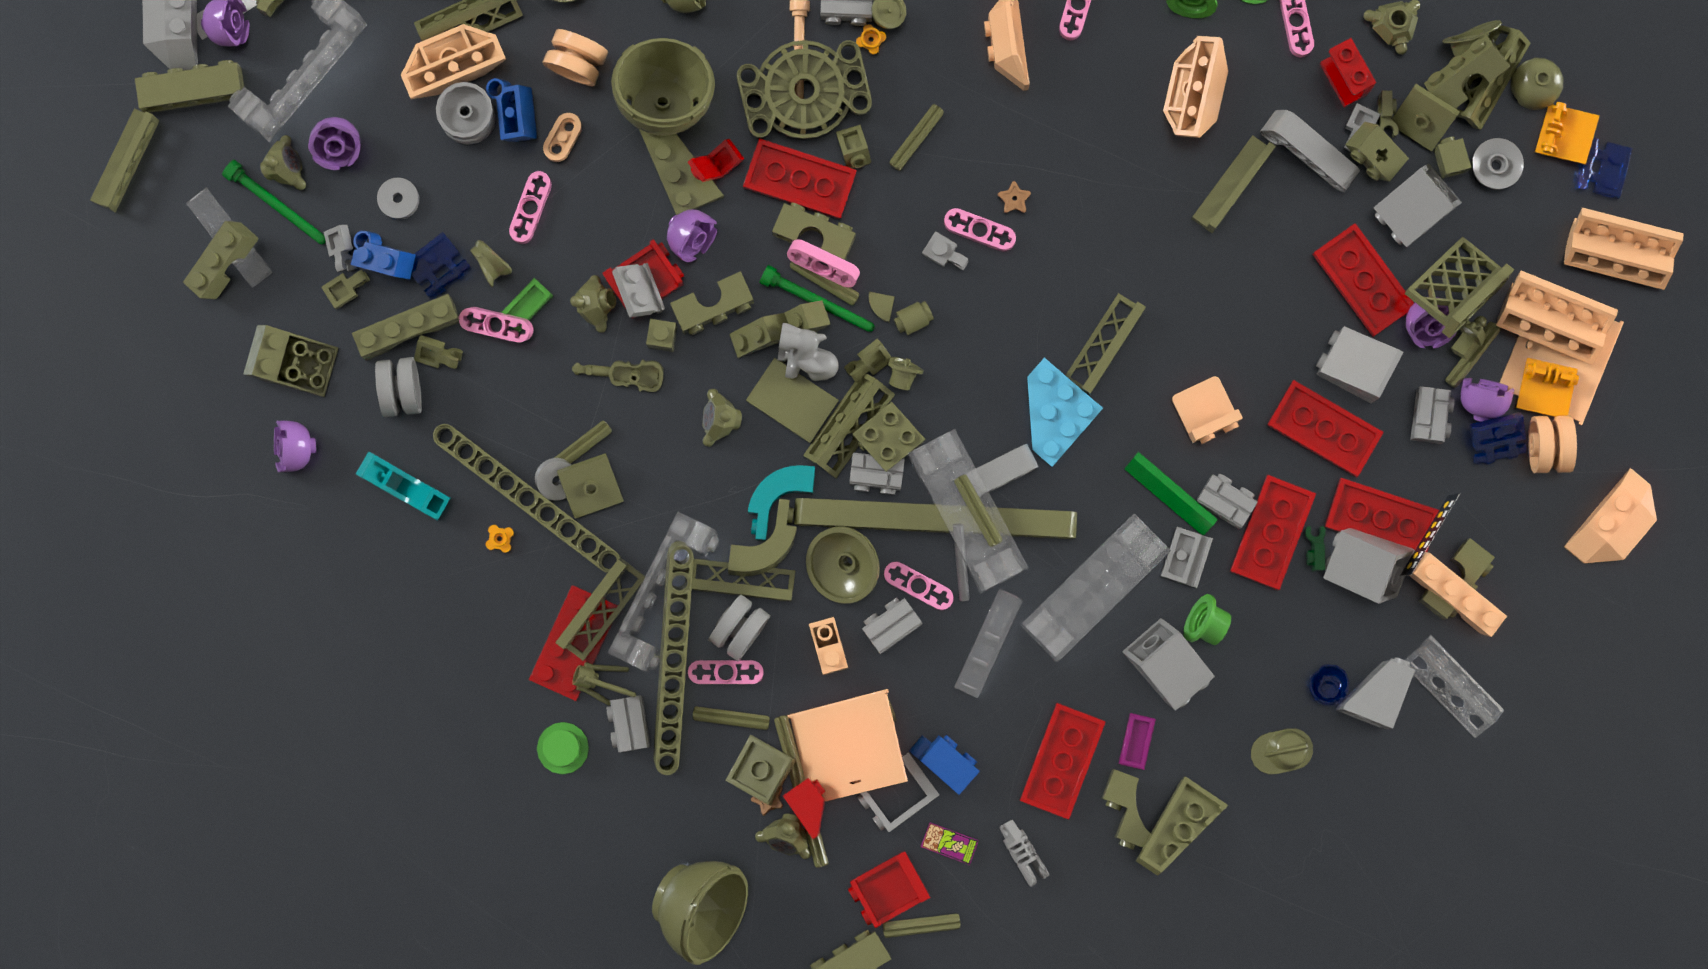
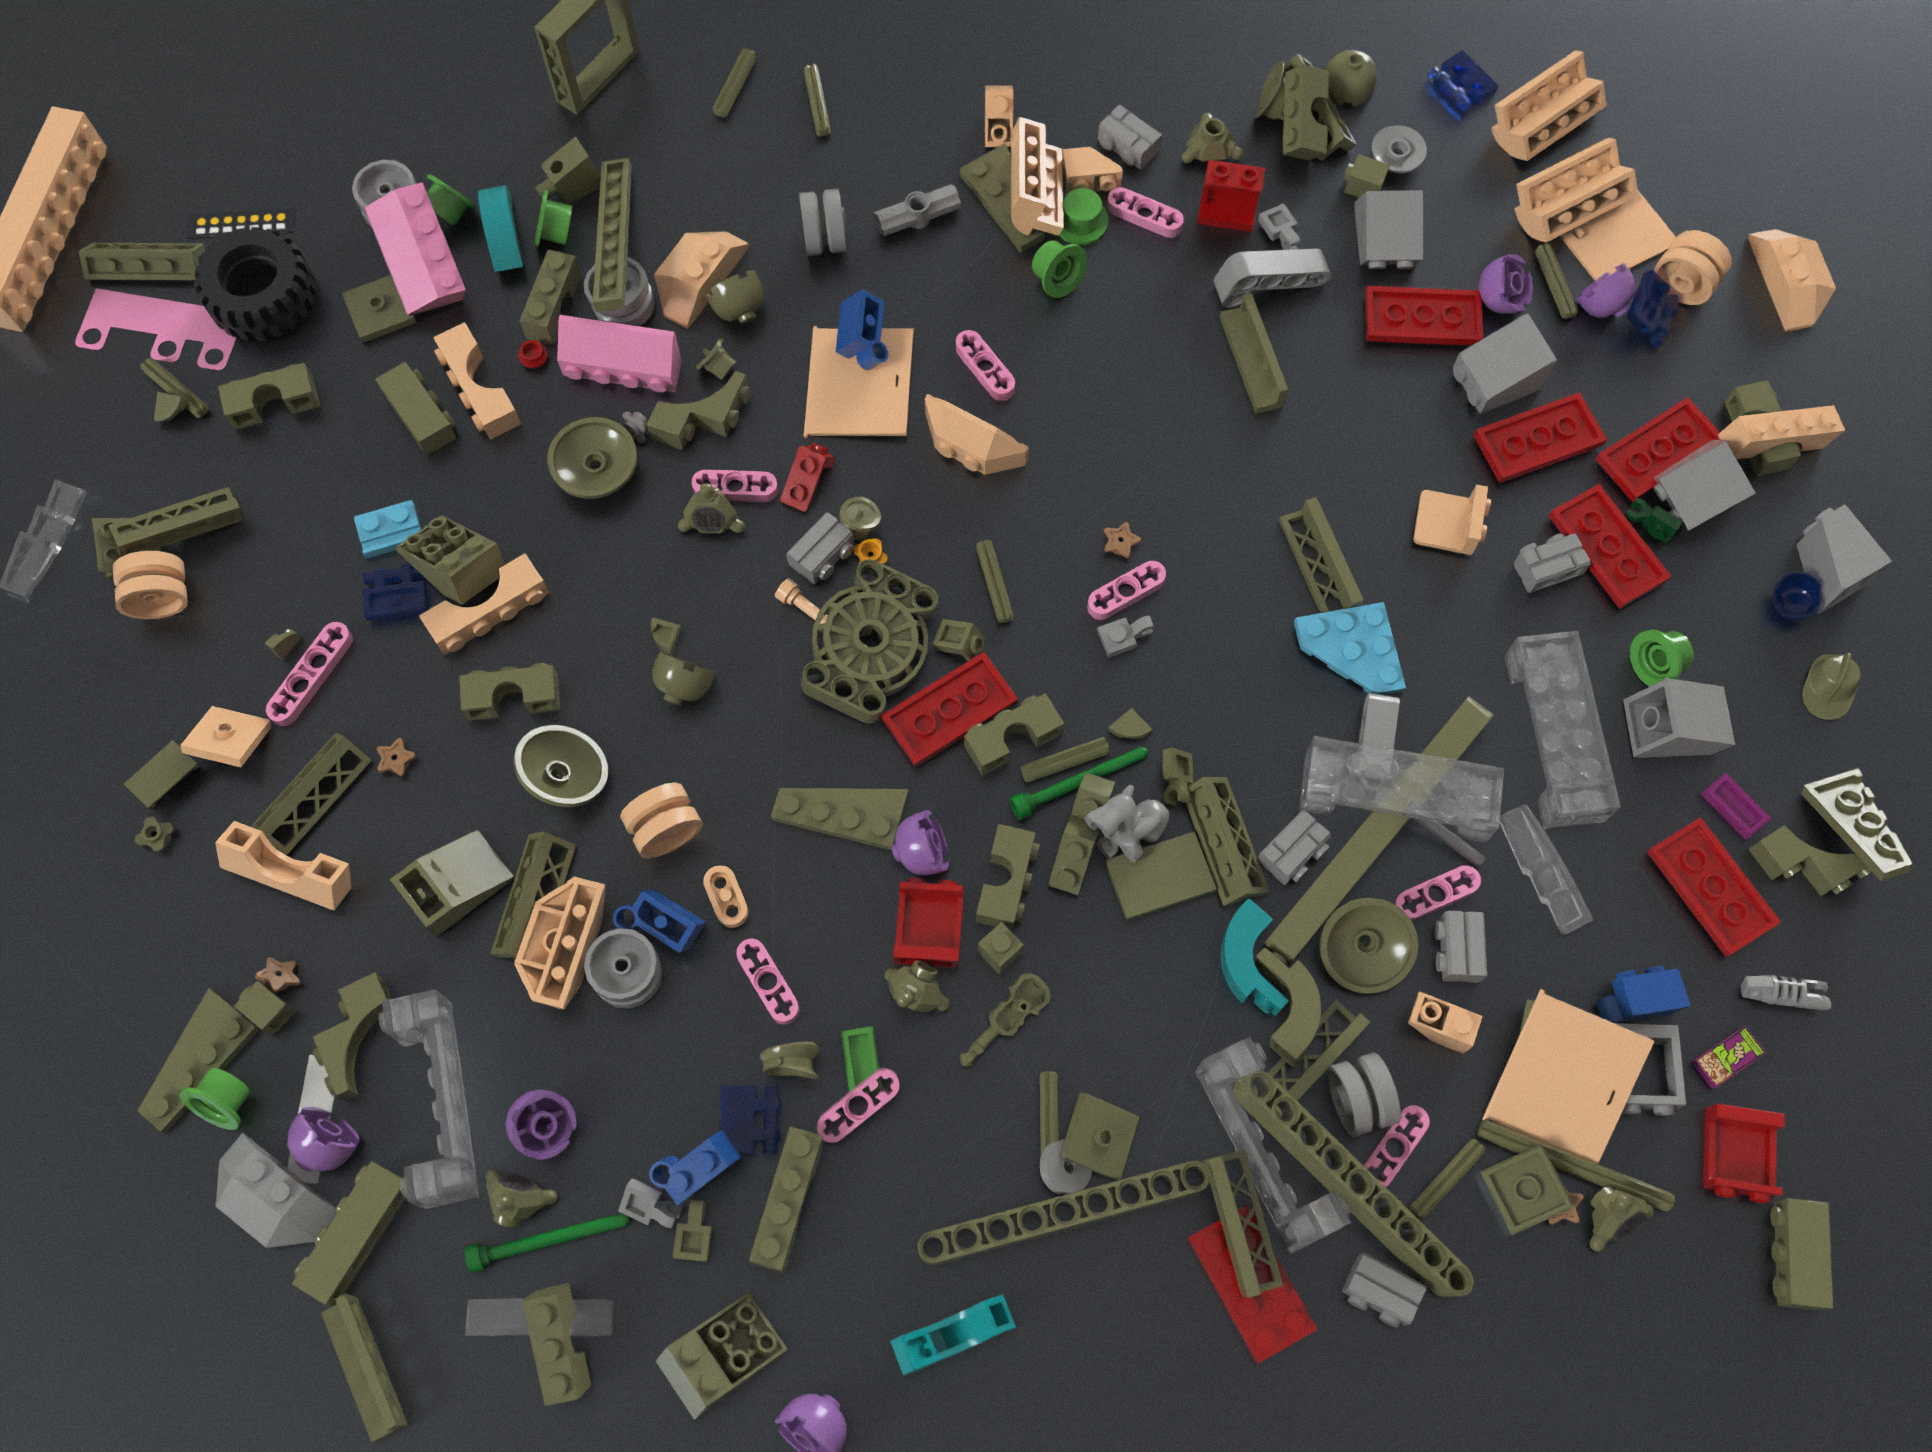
camera: 55 degrees left, 15 degrees down
light grey wheel [375,357,422,418] -> none
light grey piece [377,178,419,220] -> none
olive plate [414,335,463,369] -> none
light orange plate [486,525,514,553] -> none
bright green piece [537,722,589,774] -> none
olive plant [572,662,636,706] -> none
olive piece [611,38,715,136] -> none
light grey plate [612,263,665,318] -> none
olive piece [652,861,748,965] -> none
red bracket [688,139,744,182] -> none
olive rock [702,389,742,447] -> none
red slope [783,777,826,839] -> none
bright pink beam [787,240,860,287] -> none
olive hinge [852,402,926,472] -> none
olive axle [883,914,961,938] -> none
olive piece [888,357,924,390] -> none
olive brick [894,301,934,335] -> none
olive axle [954,474,1002,547] -> none
green tile [1124,452,1218,536] -> none
light grey plate [1160,527,1213,588] -> none
light nougat wedge [1163,36,1228,138] -> none
olive brick [1345,122,1409,182] -> none
olive plate [1378,91,1399,138] -> none
olive plate [1392,84,1460,151] -> none
sticker [1400,493,1460,576] -> none
olive fence [1405,237,1514,338] -> none
clear fence [1405,635,1504,738] -> none
light grey brick [1410,387,1454,444] -> none
olive piece [1452,316,1487,360] -> none
light orange hinge [1516,358,1579,417] -> none
light orange hinge [1535,102,1600,165] -> none

